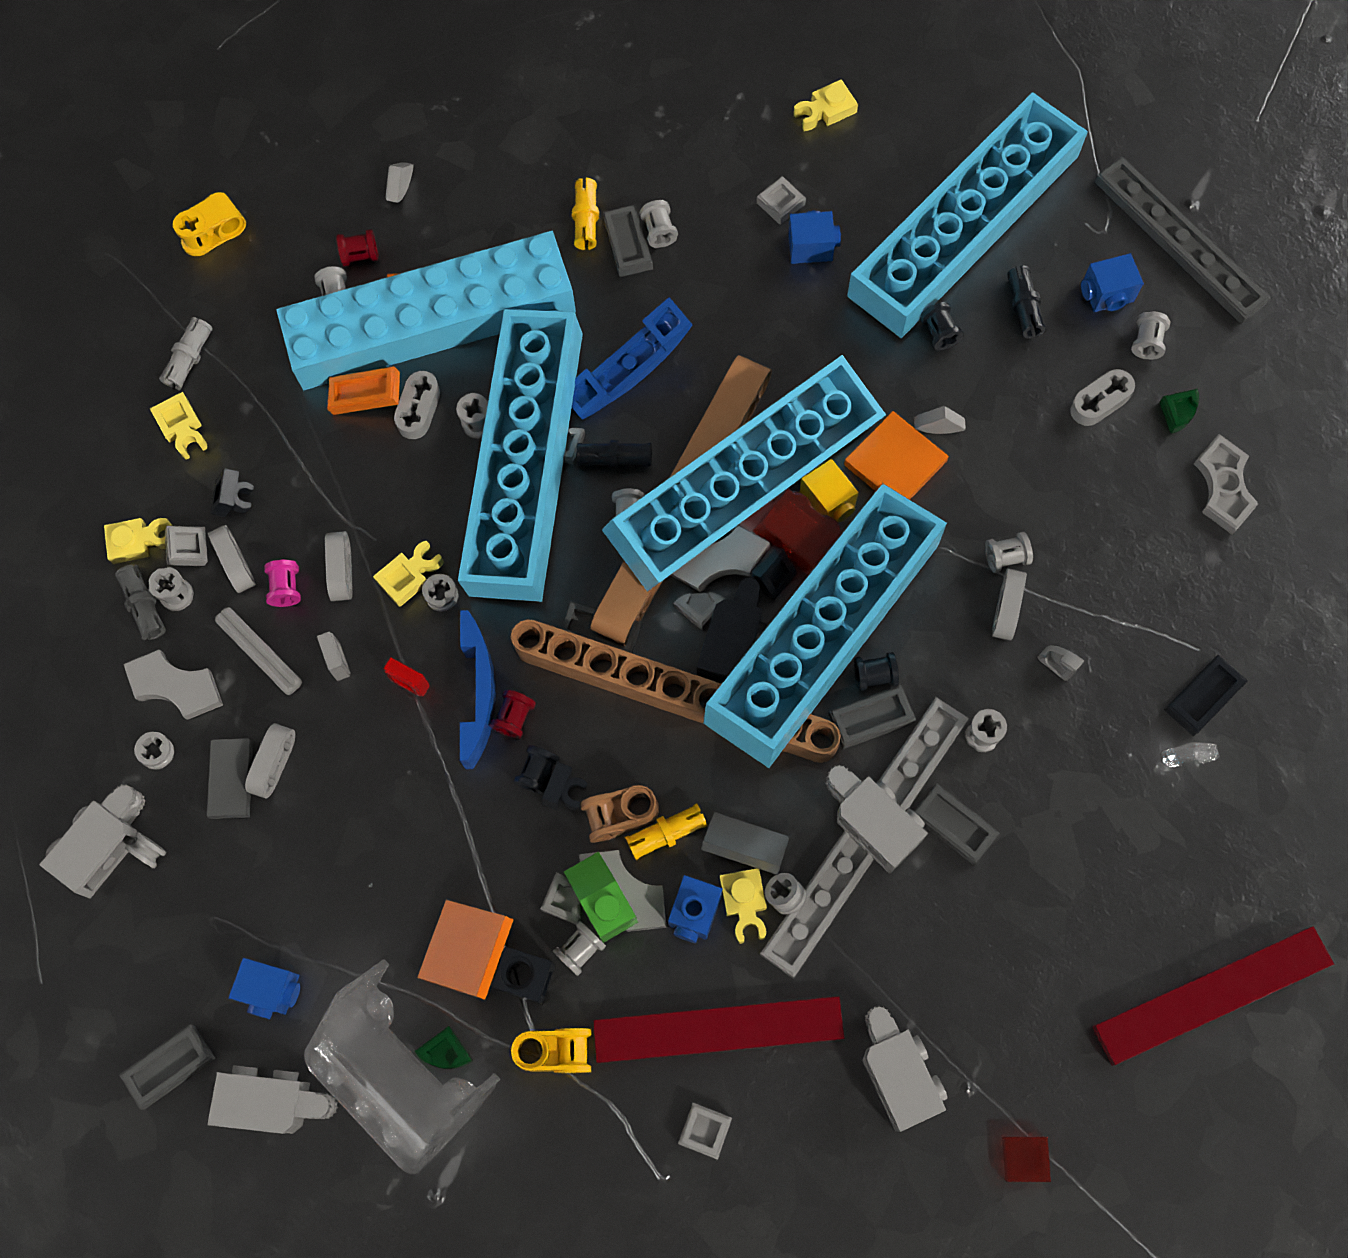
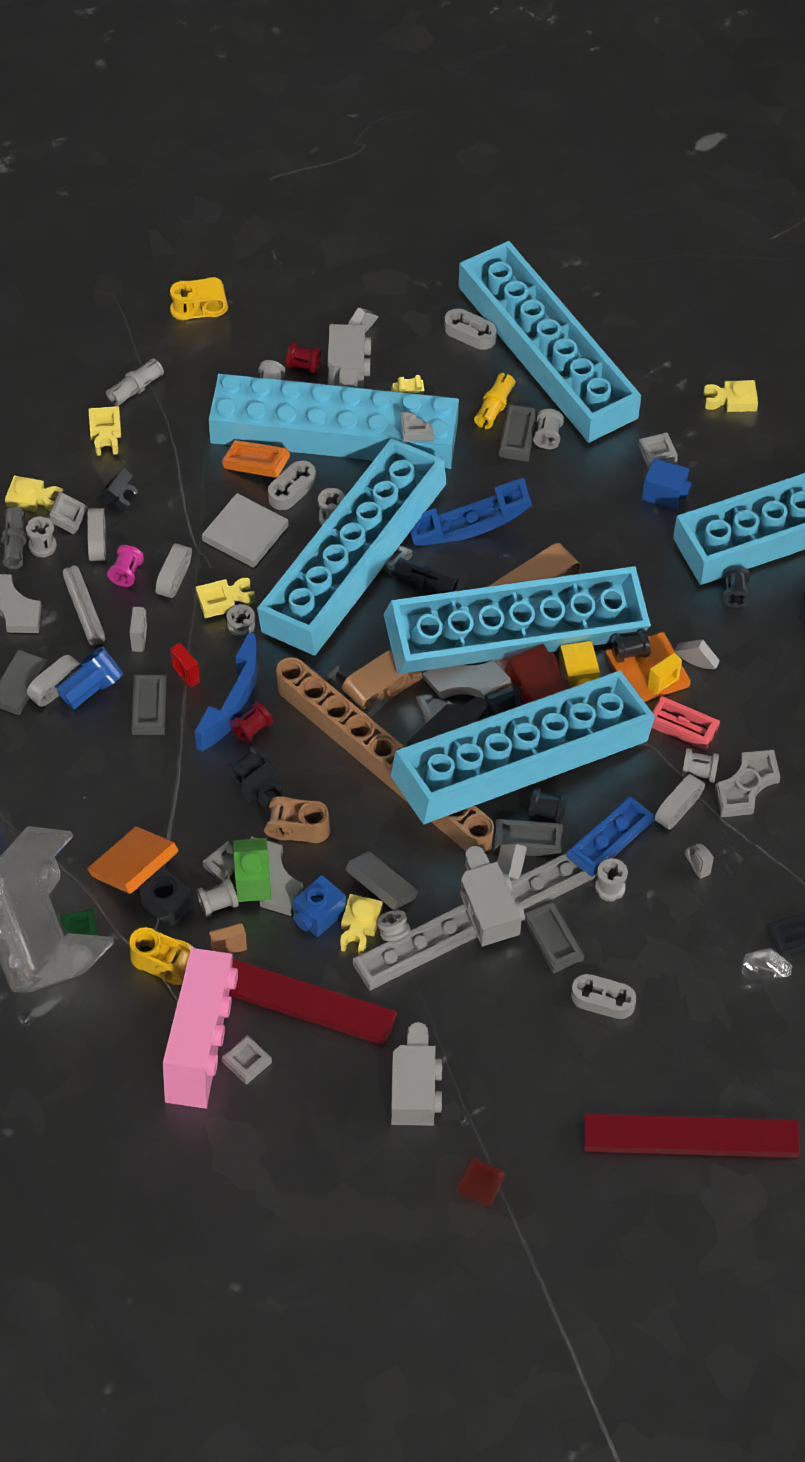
camera: 20 degrees right, 15 degrees down
yellow pin [625,803,707,860] -> none
none -> blue piece [55,647,123,709]
none -> dark grey tile [131,675,167,735]
none -> bright pink wedge [163,948,238,1109]
none -> light grey tile [202,493,288,568]
none -> medium nougat tile [209,923,247,954]
none -> light grey hinge [328,324,371,389]
none -> light yellow plate [391,375,424,395]
none -> light grey tile [400,412,434,443]
none -> light grey beam [444,309,497,350]
none -> medium azure brick [458,241,641,443]
none -> light grey tile [497,844,527,880]
none -> blue tile [566,796,655,877]
none -> light grey beam [571,974,636,1019]
none -> black bush [611,629,651,663]
none -> yellow tile [648,653,682,694]
none -> coral tile [652,696,720,751]
none -> light grey tile [715,750,780,817]

